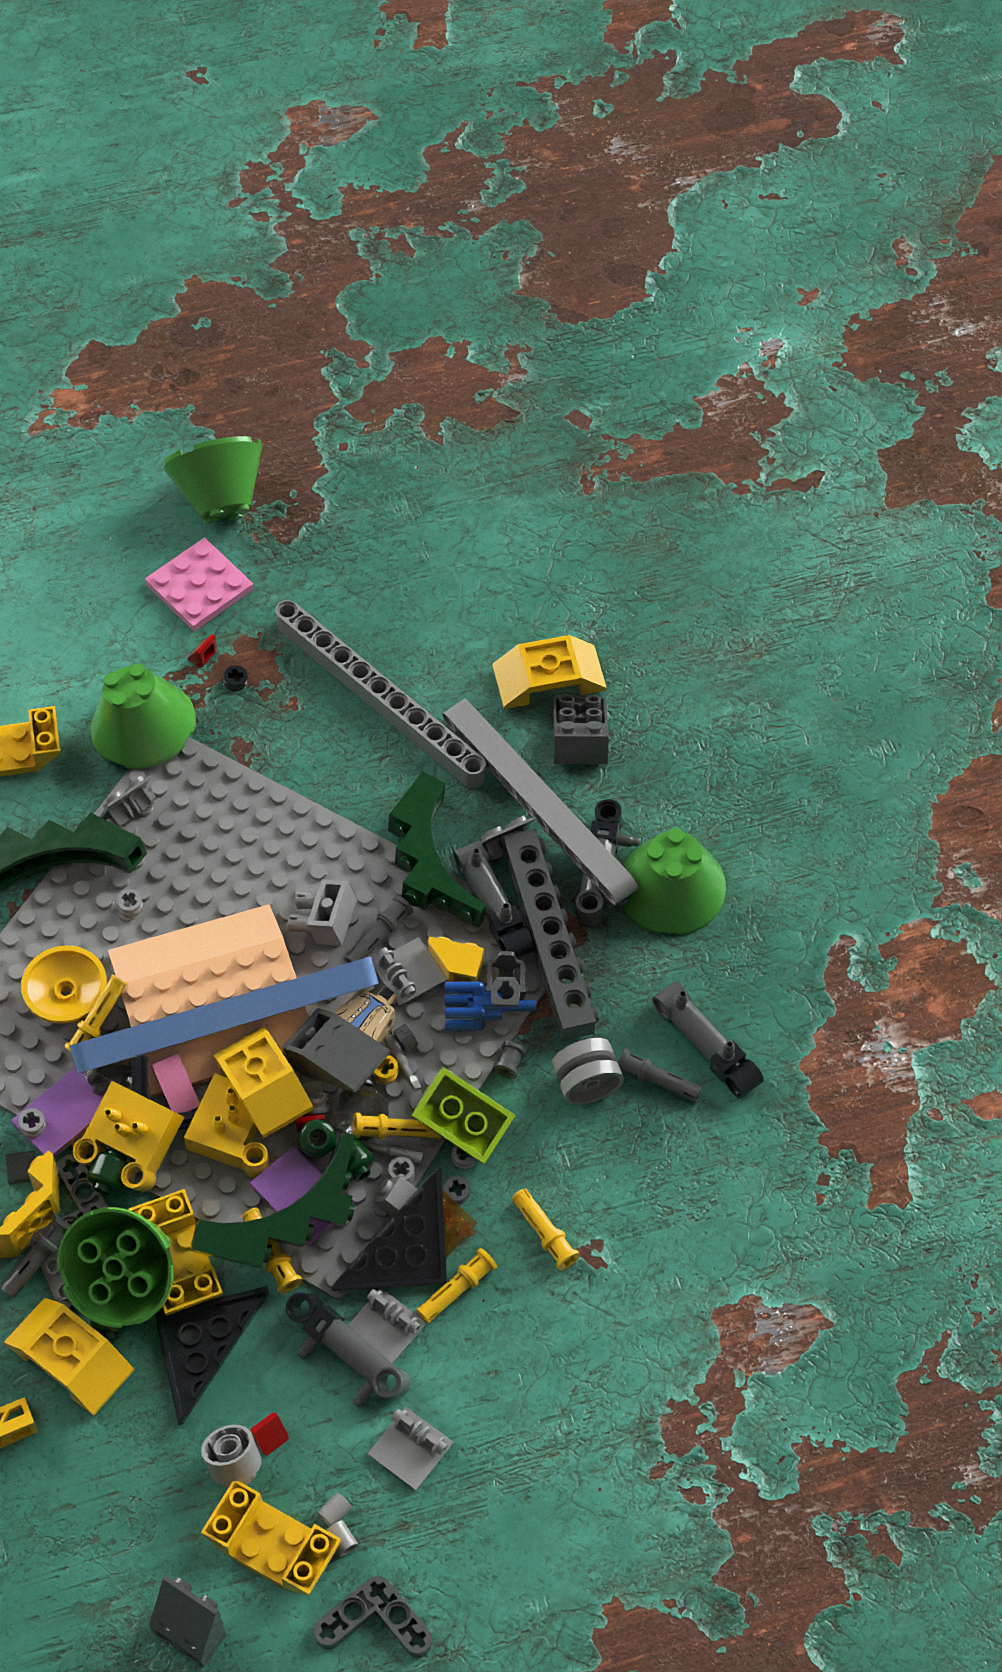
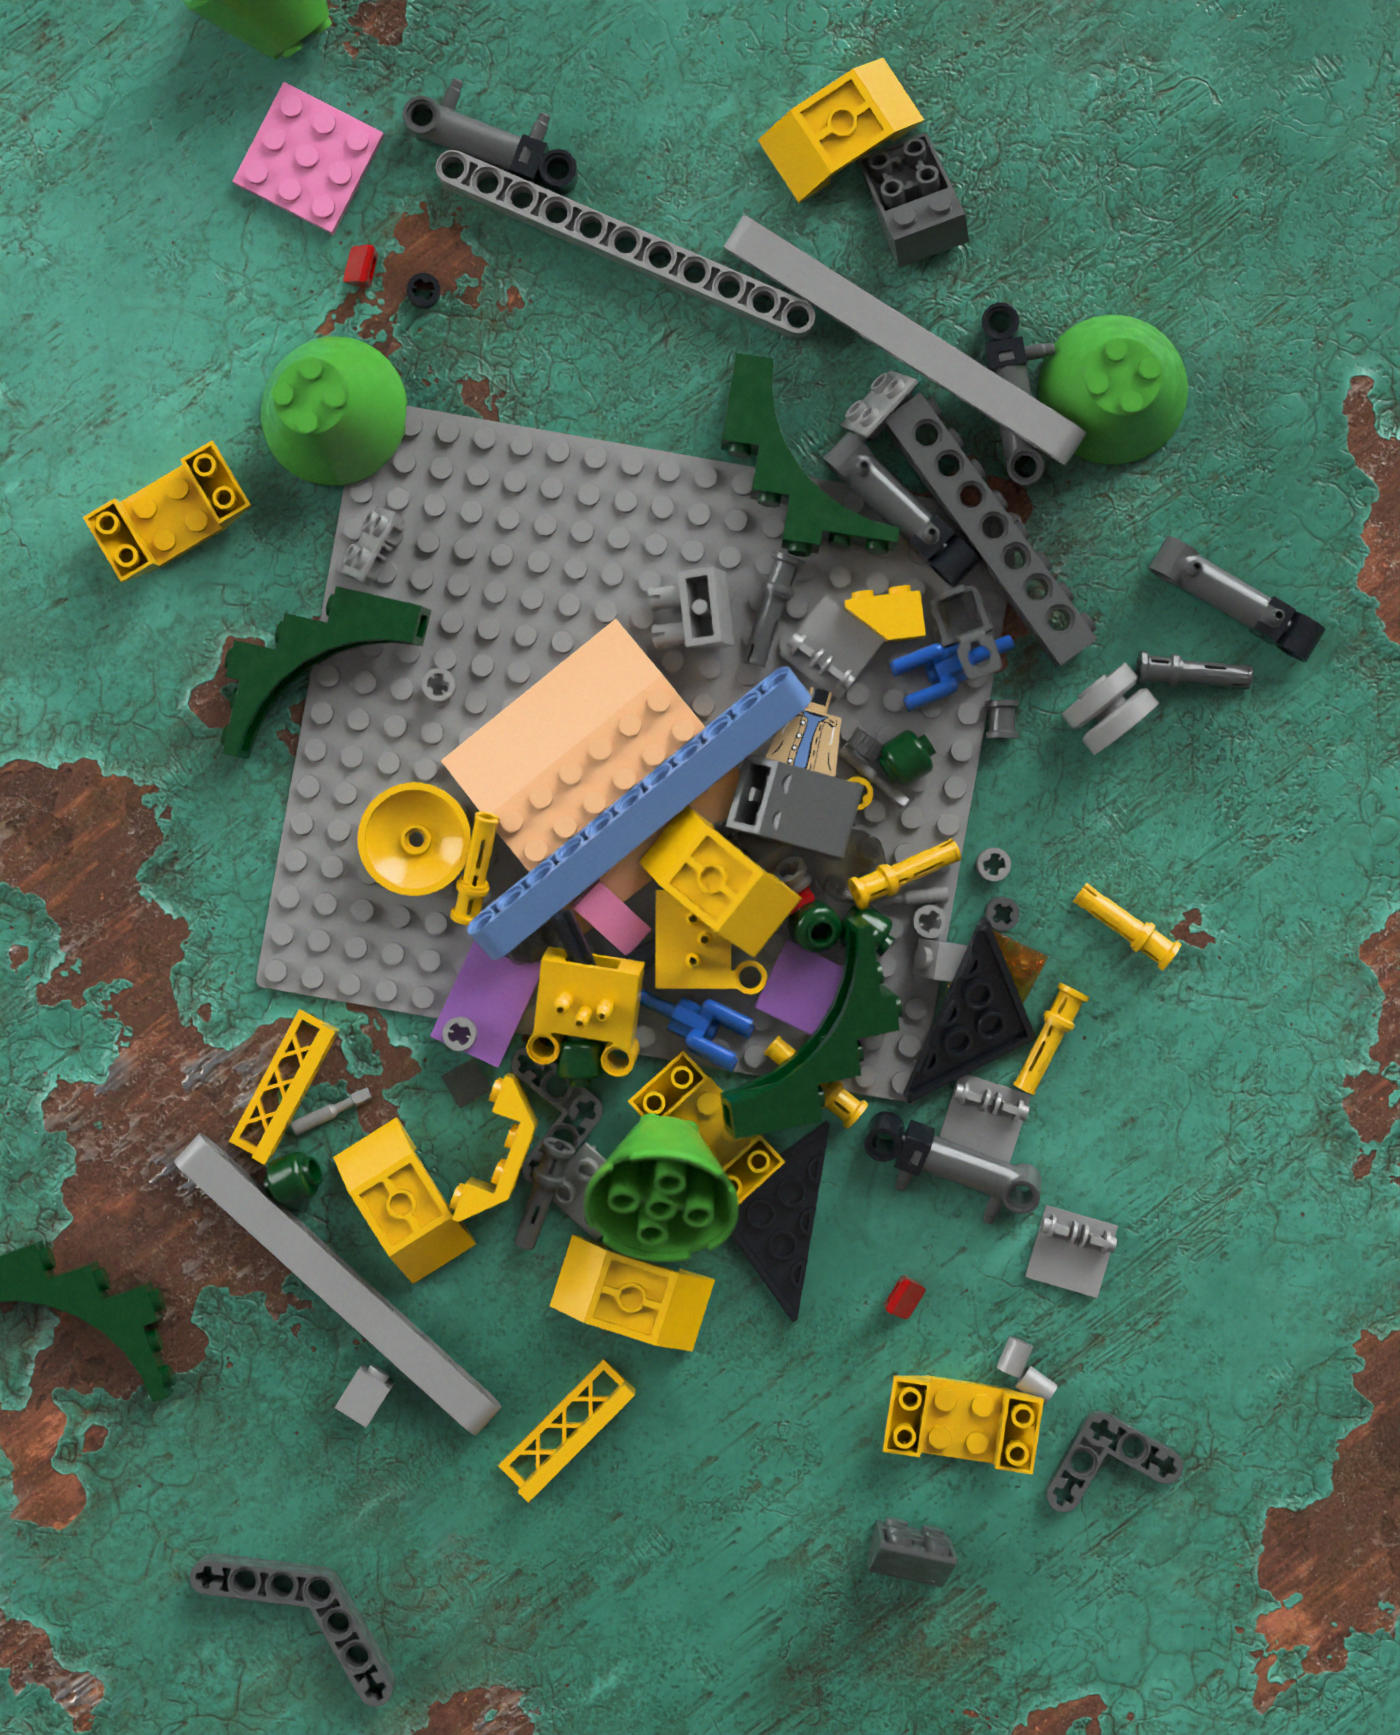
camera: 20 degrees left, 30 degrees up
light grey piece [201,1425,261,1488] -> none
lime slope [411,1067,516,1164] -> none
none -> dark grey piece [402,78,579,195]
none -> blue plant [640,989,755,1073]
none -> dark green head [877,730,936,786]

